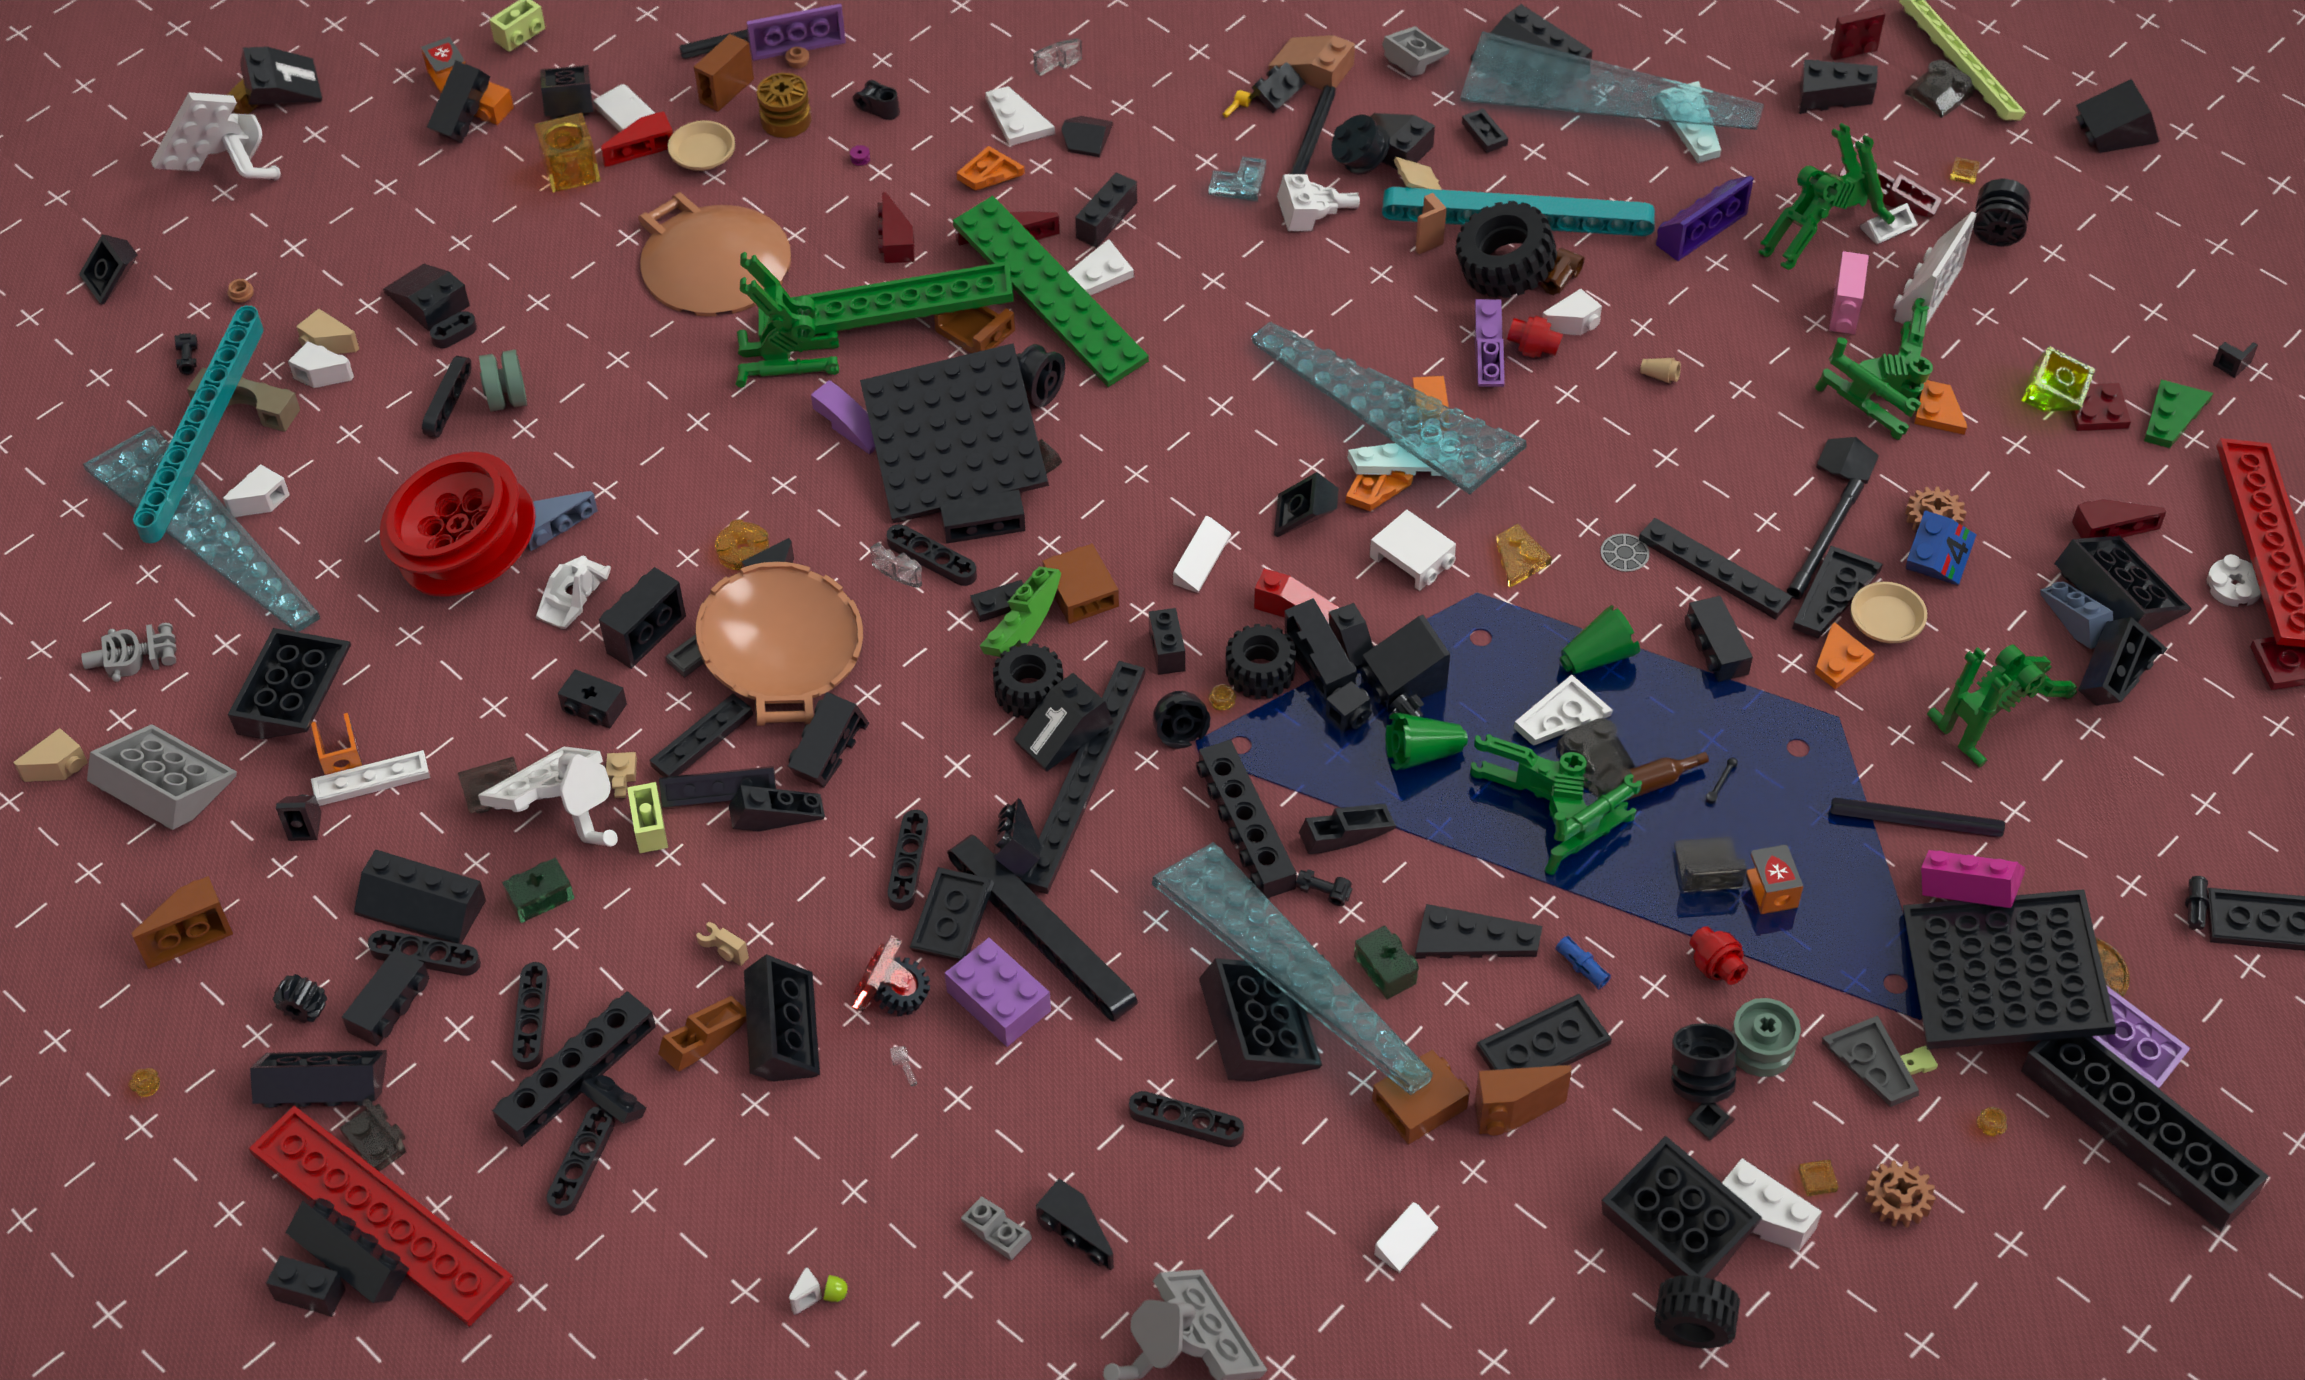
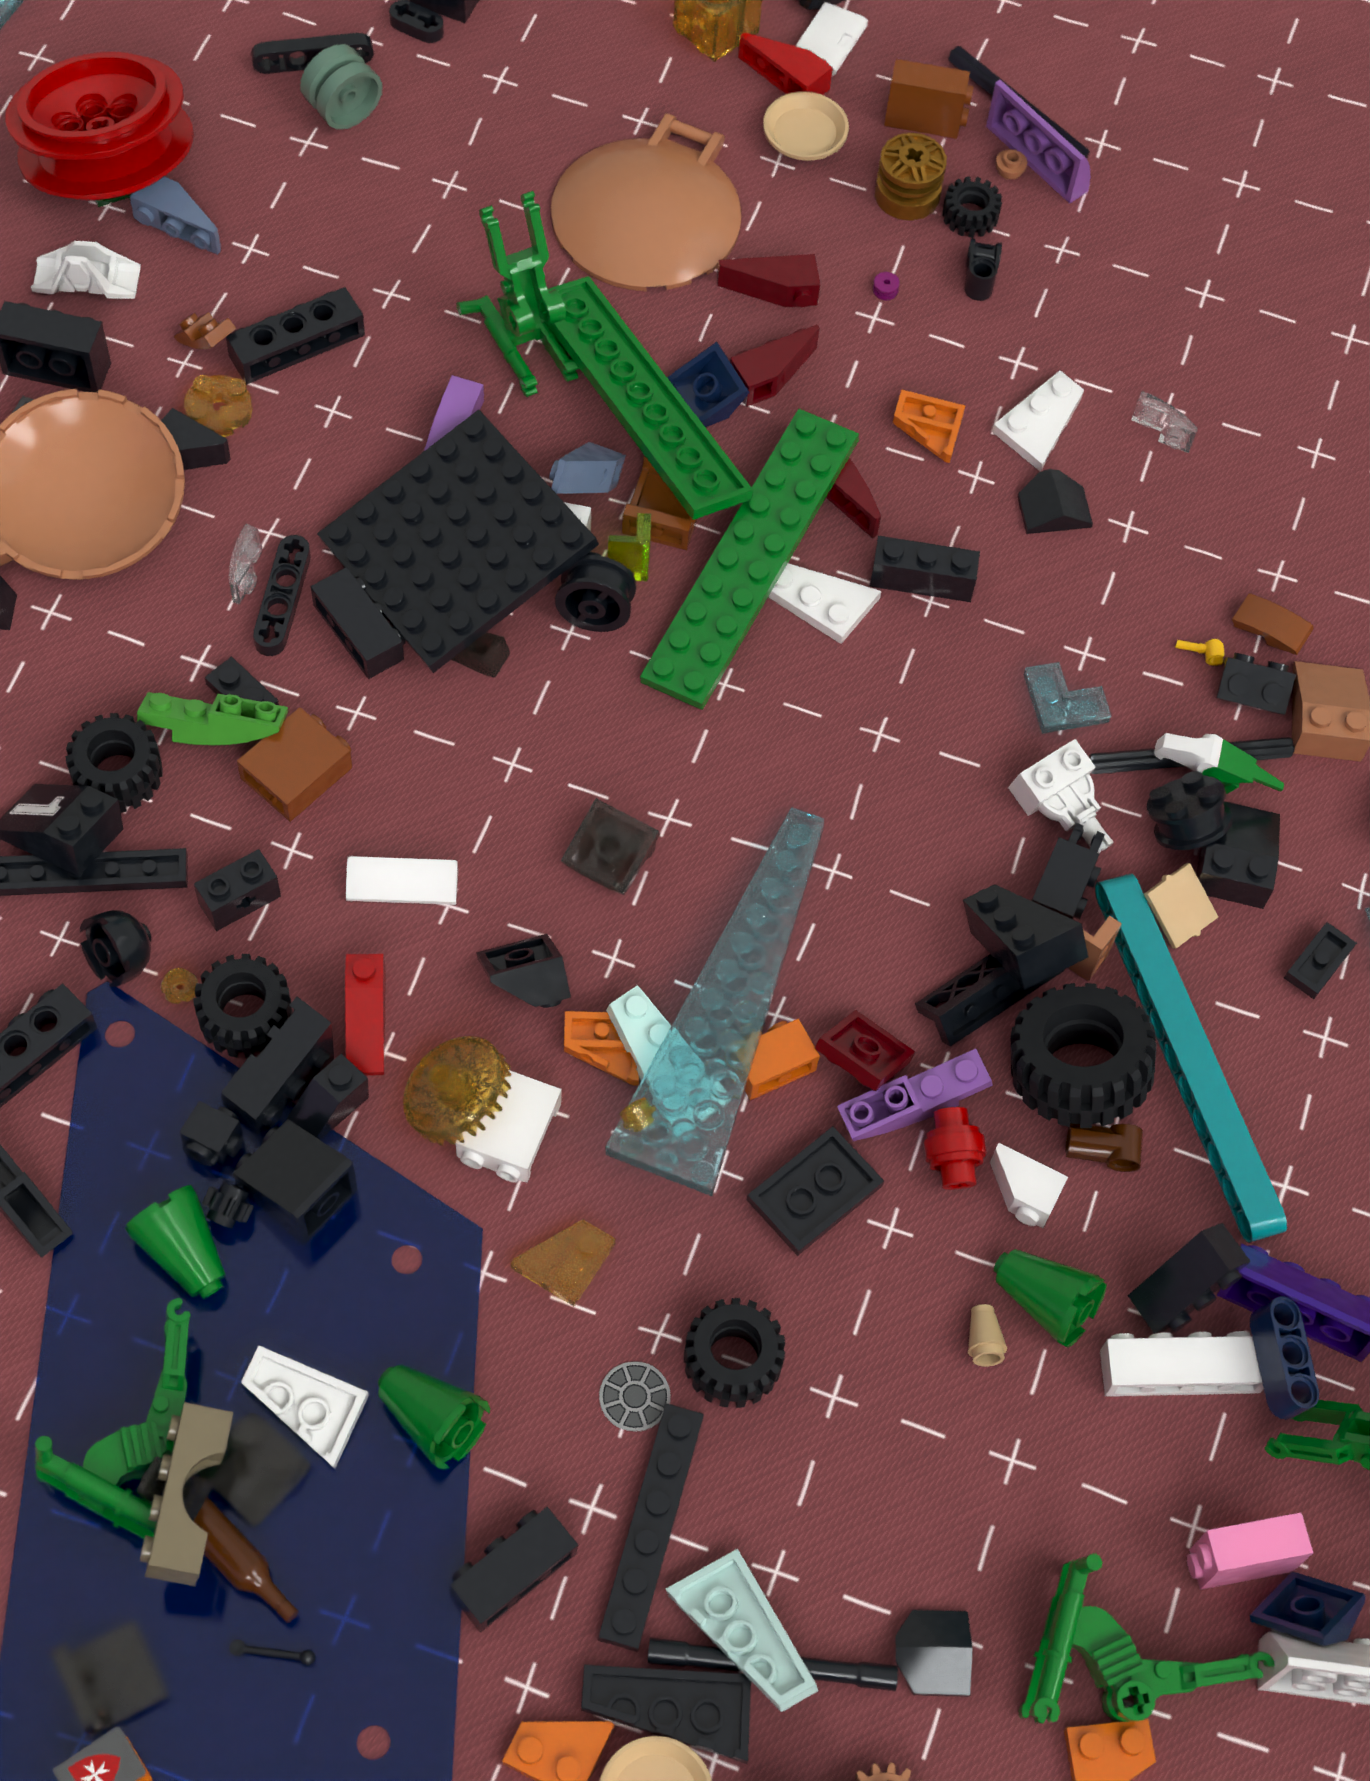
camera: 60 degrees right, 10 degrees up
none -> dark tan arch [139,1402,234,1586]
none -> dark orange slope [174,312,236,349]
none -> black brick [226,287,365,385]
none -> clear yellow wheel [403,1036,511,1146]
none -> sand blue slope [549,442,626,494]
none -> clear smoke slope [561,798,660,895]
none -> clear neon green panel [608,513,651,581]
none -> clear yellow plate [619,1097,656,1132]
none -> light aqua wing [666,1549,818,1712]
none -> dark blue slope [667,342,750,427]
none -> black tyre [684,1298,785,1408]
none -> dark red slope [717,254,820,307]
none -> black plate [747,1126,884,1256]
none -> dark red plate [814,1010,916,1092]
none -> black fence [915,954,1065,1047]
none -> black tyre [942,176,1002,238]
none -> black wedge [963,884,1088,989]
none -> green cone [993,1249,1107,1348]
none -> black hinge [1032,823,1105,919]
none -> white brick [1100,1331,1264,1396]
none -> black brick [1127,1223,1251,1334]
none -> animal [1154,733,1284,794]
none -> dark orange slope [1232,593,1314,655]
none -> dark blue beam [1249,1296,1319,1420]
none -> dark blue slope [1250,1571,1366,1646]

